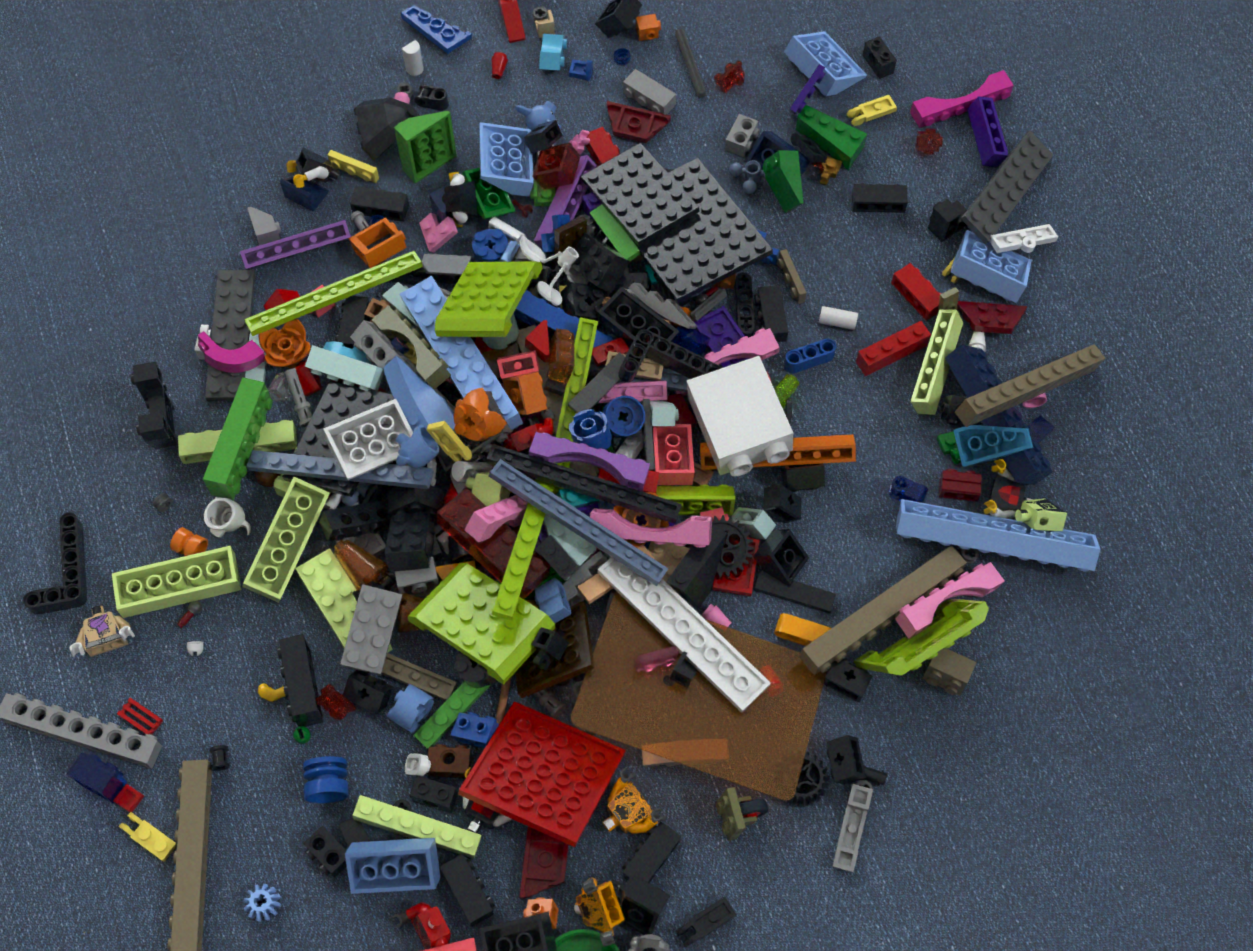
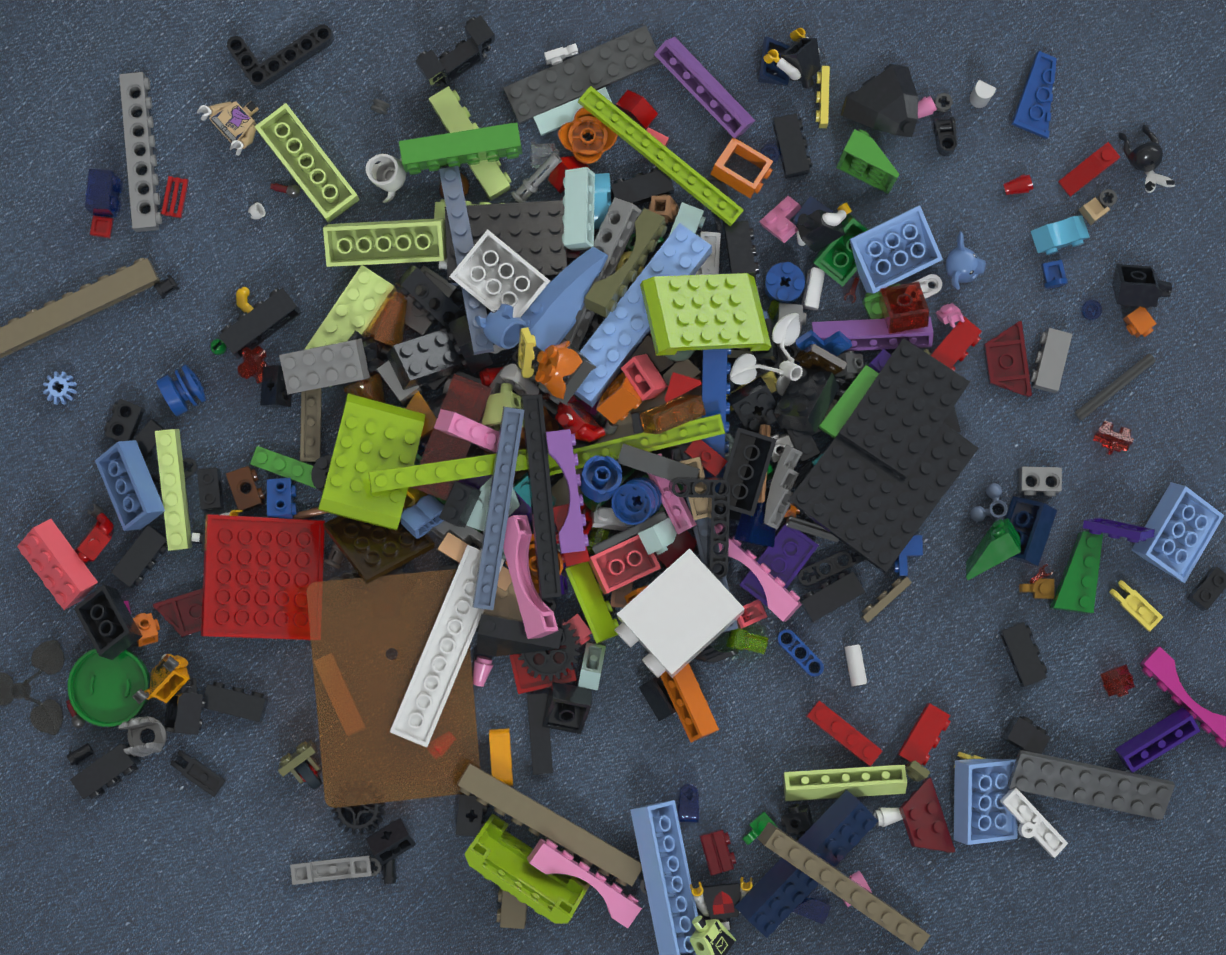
camera: 65 degrees right, 20 degrees up
light yellow hinge [119,812,177,862] -> none
orange wheel [170,527,208,556] -> none
dark pink arch [198,331,265,373] -> none
light grey slope [247,207,282,245] -> none
light grey pin [351,211,369,232] -> none
medium blue brick [387,684,434,733] -> none
clear blue tile [391,337,410,354] -> none
white plate [405,754,431,776] -> none
light blue piece [499,241,520,262] -> none
black brick [524,120,562,153] -> none
black brick [531,627,569,670] -> none
torso [602,767,667,834] -> none
clear pink plate [634,646,679,672] -> none
black panel [670,651,697,688] -> none
black brick [763,484,801,523] -> none
black hinge [790,133,827,163] -> none
dark azure wedge [953,425,1033,467] -> none

